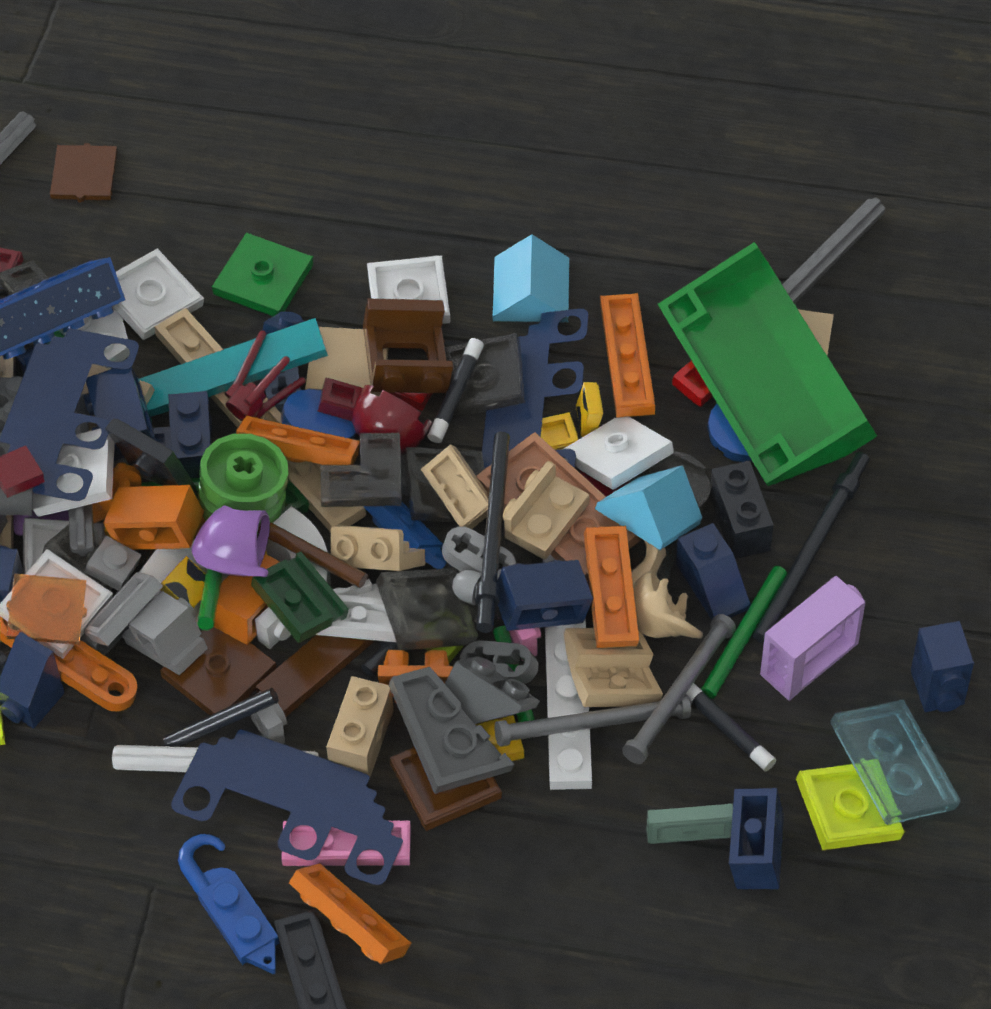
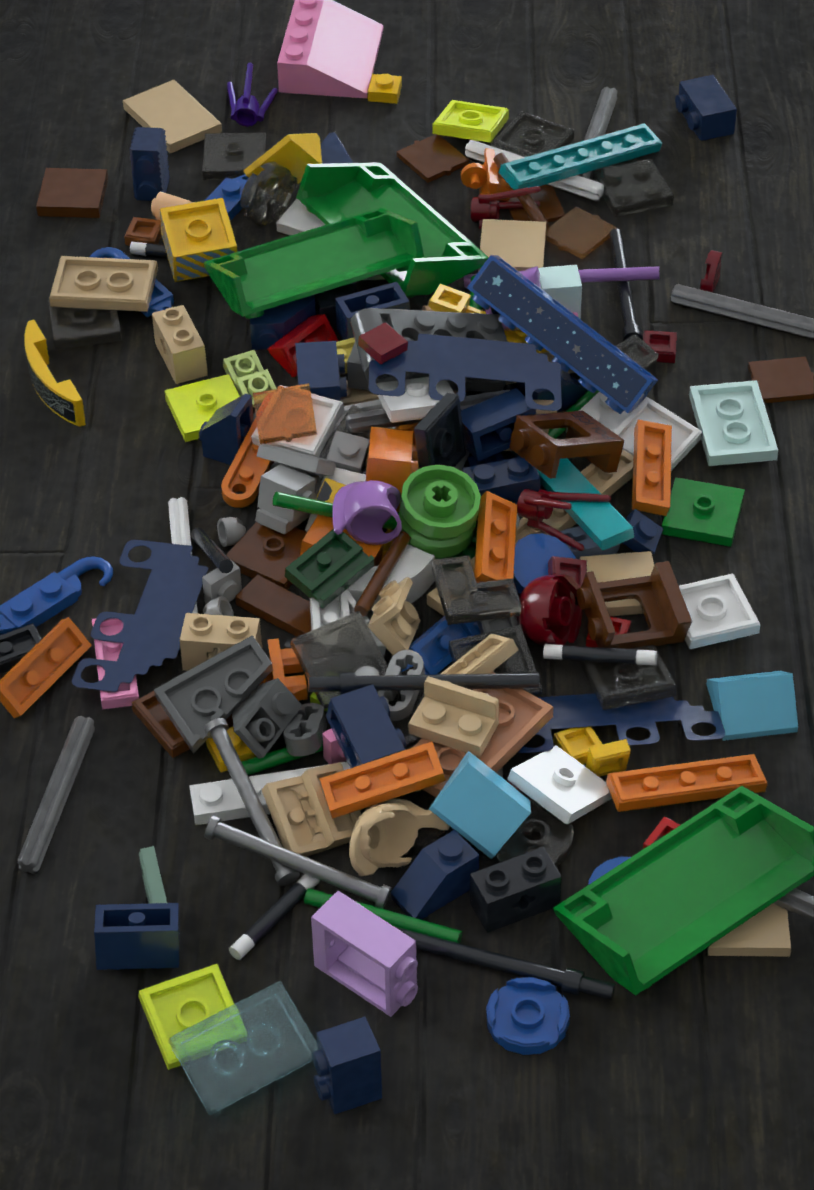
camera: 80 degrees right, 10 degrees down
none -> flat silver axle [17,716,95,874]
none -> light grey hinge [203,596,234,616]
none -> light grey hinge [217,517,246,547]
none -> blue tile [486,977,570,1055]
none -> reddish brown window [509,411,625,479]
none -> orange plate [632,419,672,516]
none -> light aqua plate [689,380,778,466]

